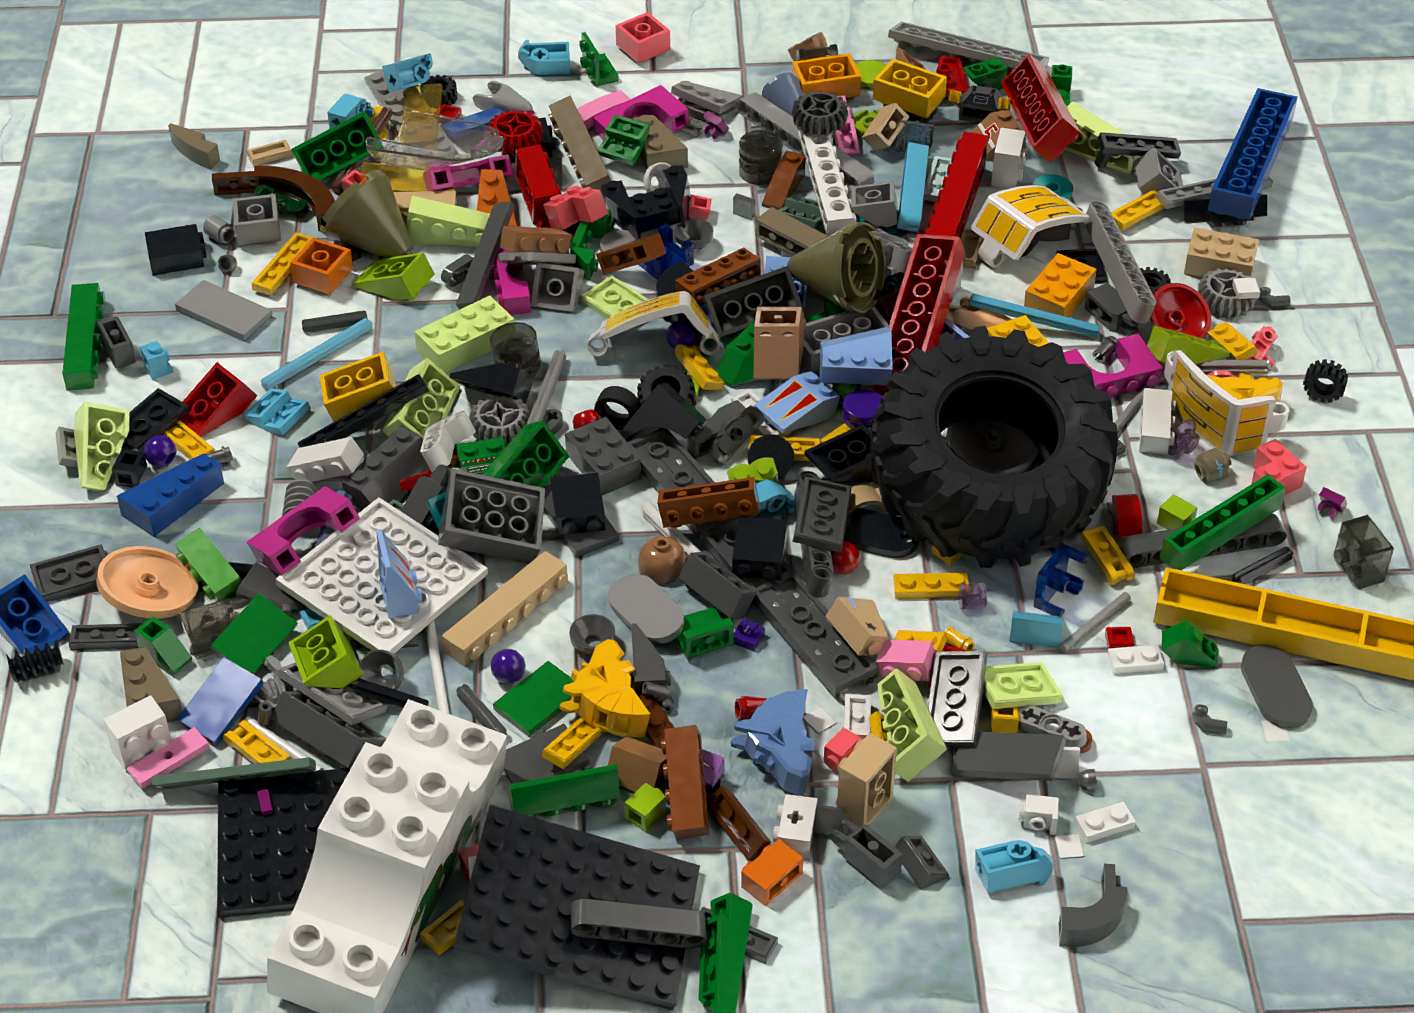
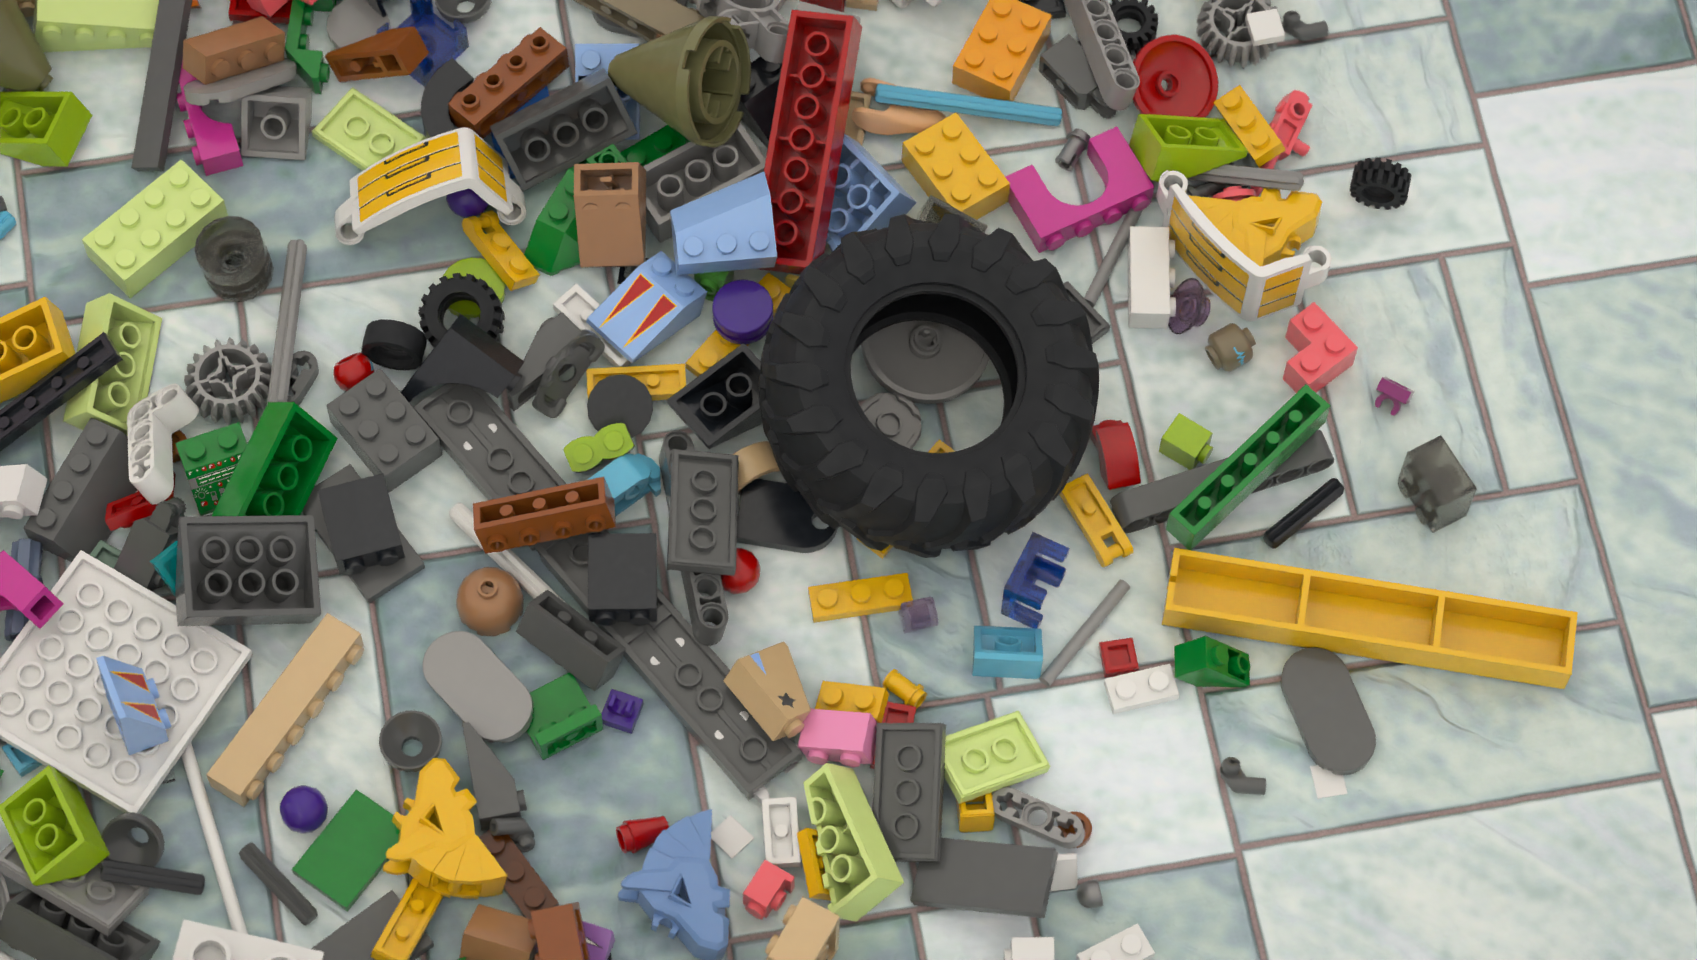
camera: 10 degrees left, 20 degrees up
dark grey beam [441,254,473,287] -> none
black slope [449,362,534,404] -> none

